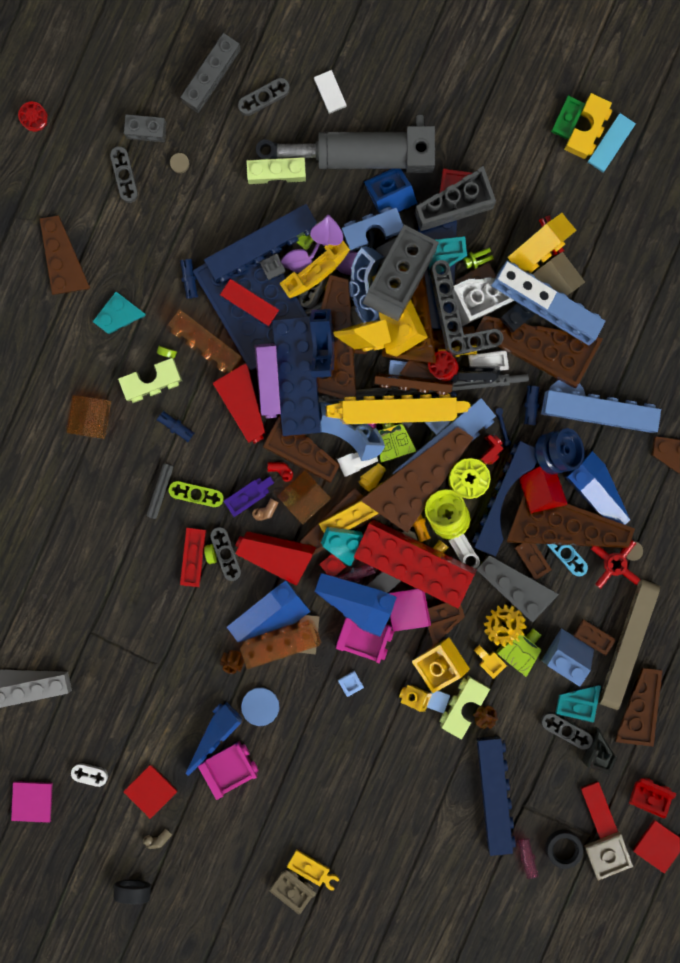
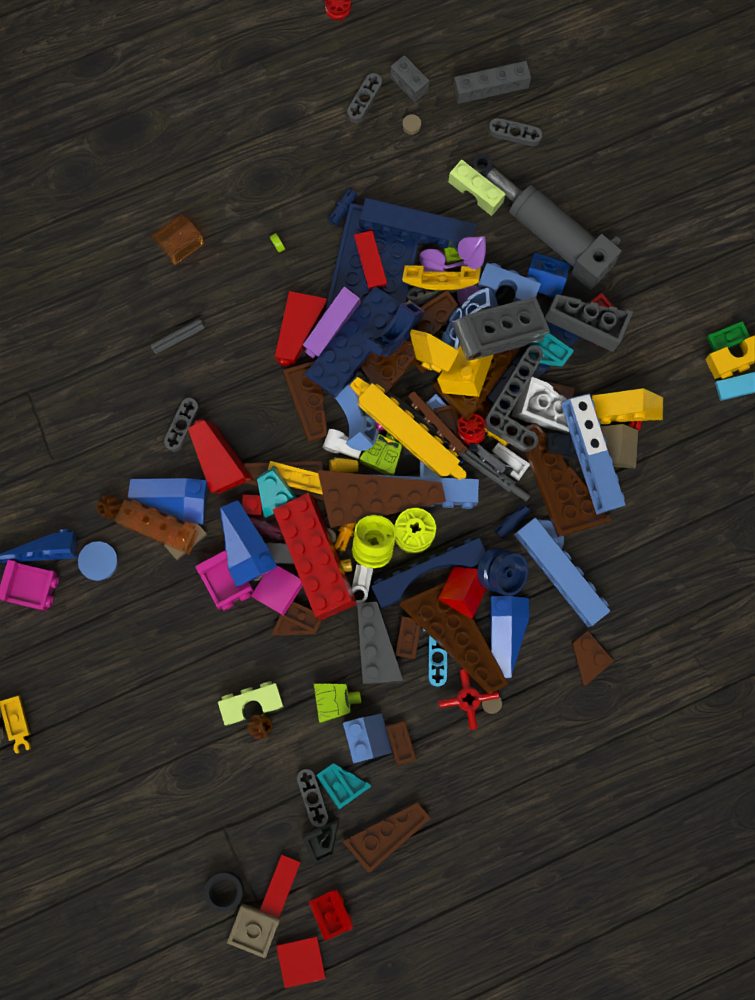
camera: 40 degrees right, 10 degrees down
reddish brown wing [40,216,91,295] -> none
teal wing [93,292,146,334] -> none
yellowish green arch [118,358,182,403] -> none
dark blue pin [157,410,195,442] -> none
clear orange brick [168,309,242,373] -> none
lime beam [169,481,224,507] -> none
red plate [180,528,206,587] -> none
lime tile [204,544,217,564] -> none
dark purple hinge [223,476,275,517] -> none
medium nougat arm [252,498,279,521] -> none
dark grey tile [260,254,286,280] -> none
red arm [268,462,293,482] -> none
clear orange slope [277,471,331,524] -> none
white tile [314,70,347,114] -> none
light blue tile [338,671,364,697] -> none
yellow brick [400,685,432,712] -> none
yellow slope [412,637,470,693] -> none
light blue tile [427,691,450,714] -> none
lime arm [463,248,494,269] -> none
yellow plate [474,645,507,679] -> none
dark blue brick [477,736,516,856] -> none
red bracket [478,435,504,465] -> none
yellow gear [484,605,526,647] -> none
dark blue hinge [495,408,511,447] -> none
clear pink pin [517,838,539,879] -> none
dark tan beam [599,579,660,710] -> none

